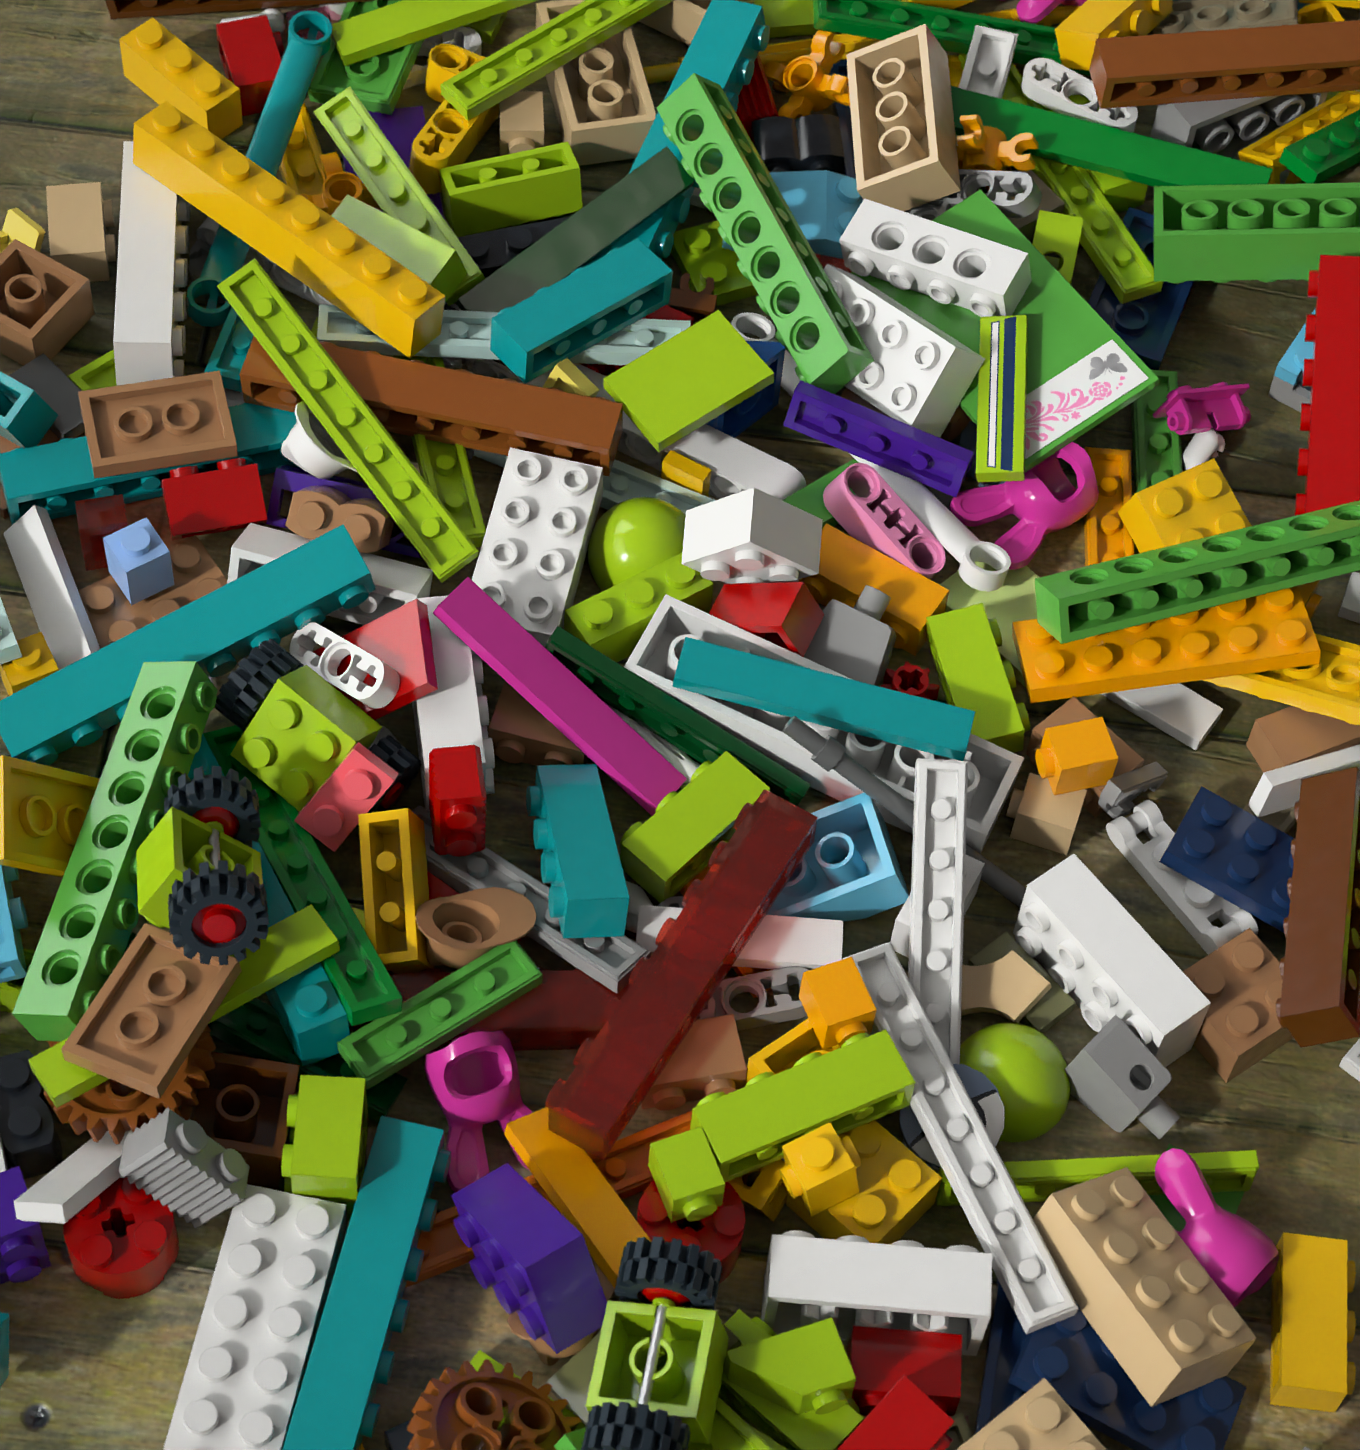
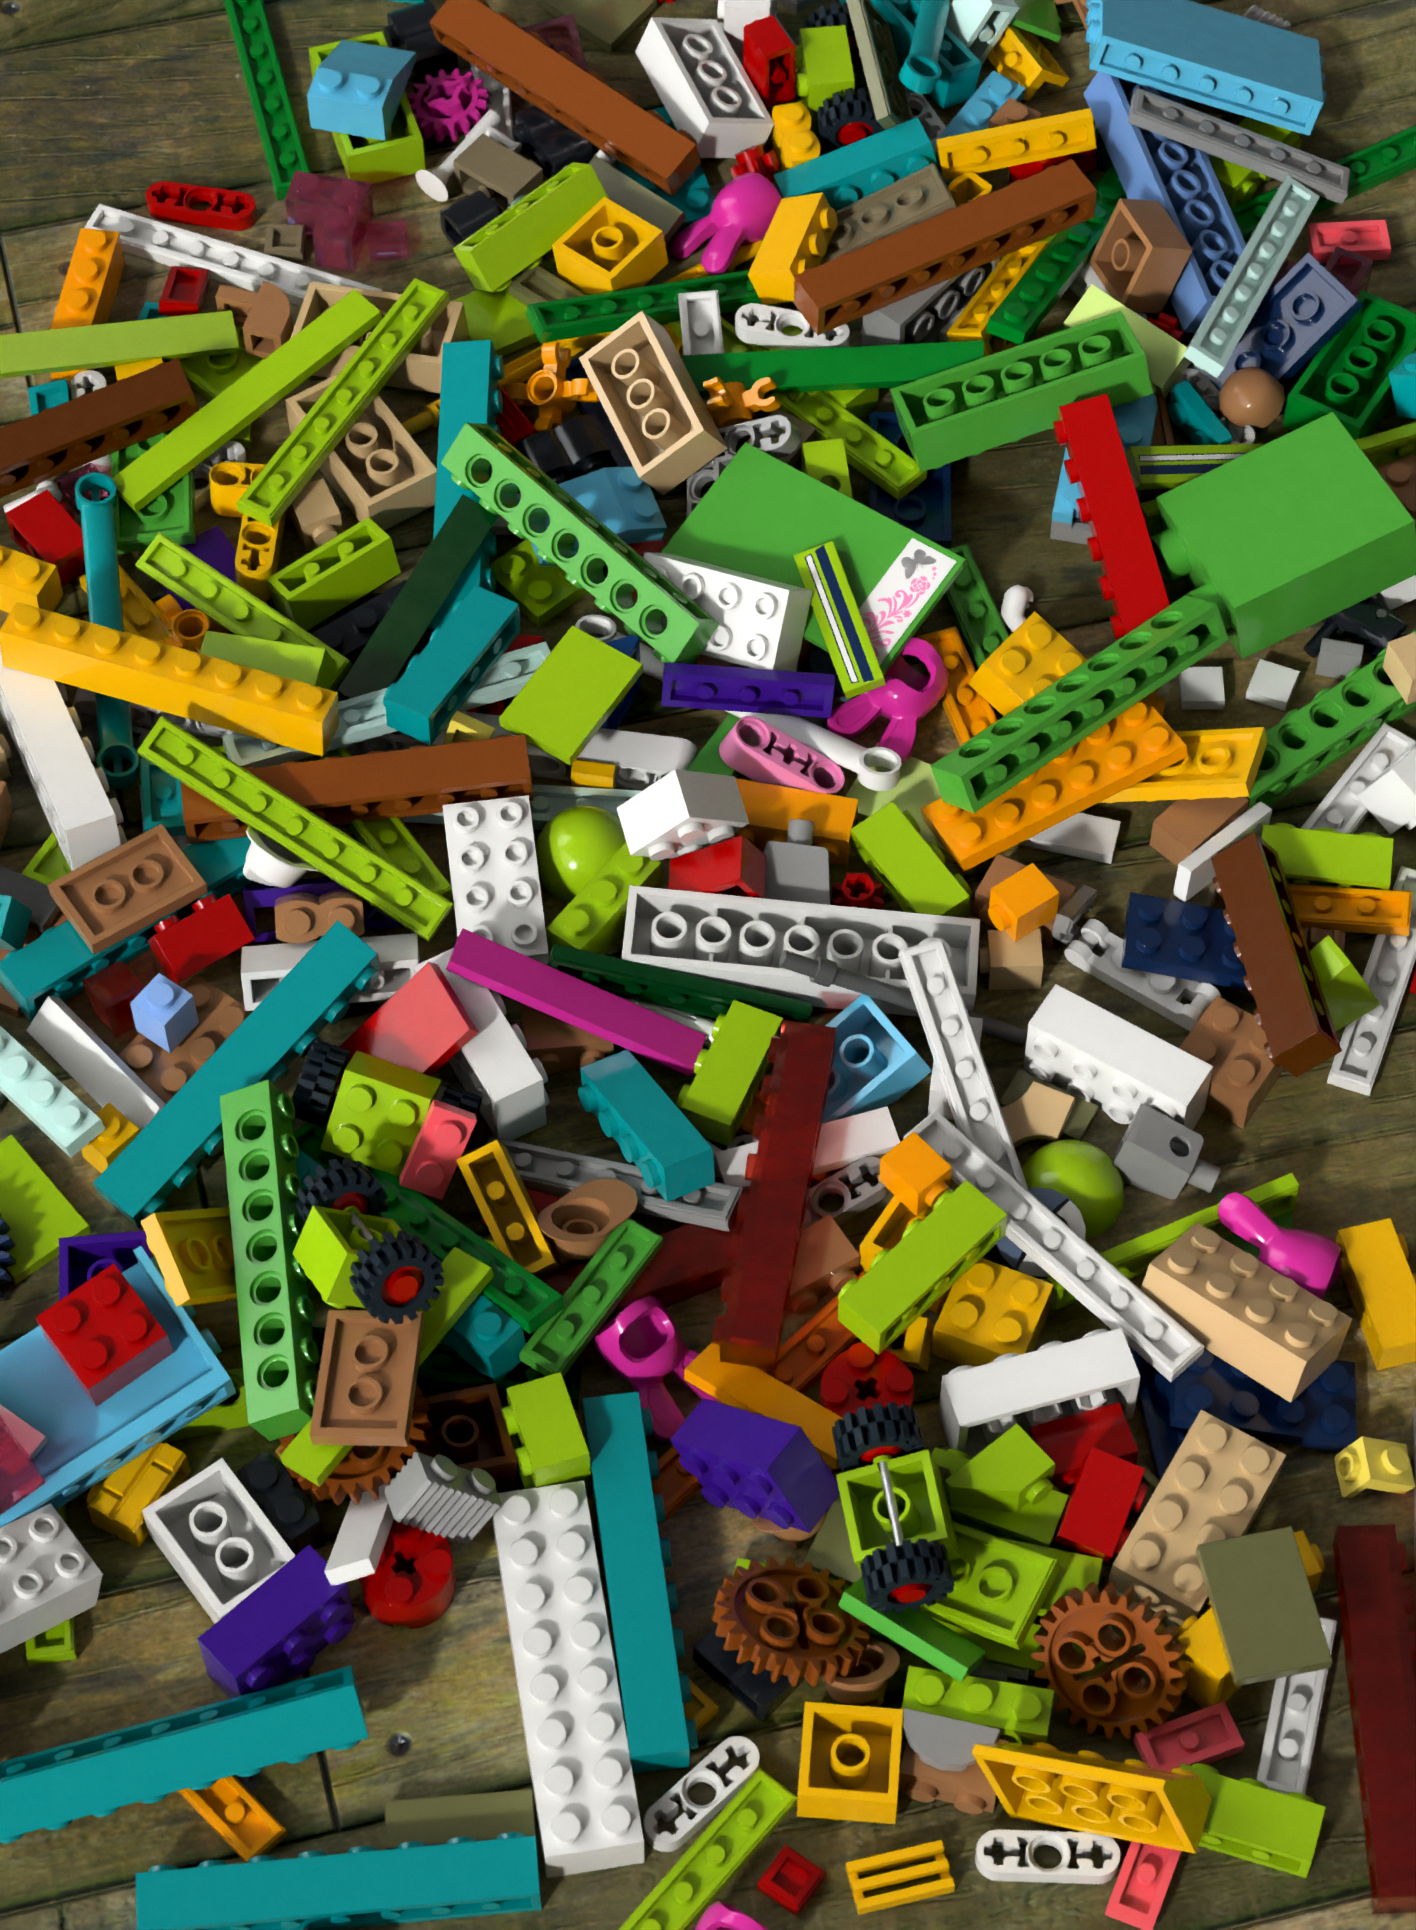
camera: 15 degrees left, 0 degrees up
white beam [289,622,400,709] -> none
red brick [429,745,487,857] -> none
lime brick [648,1126,725,1222] -> none
reddish brown tile [669,273,717,324] -> none
teal tile [672,637,975,761] -> none
yellow brick [779,1122,862,1217] -> none
white brick [839,198,1032,317] -> none
dark pink hinge [1153,382,1251,435] -> none

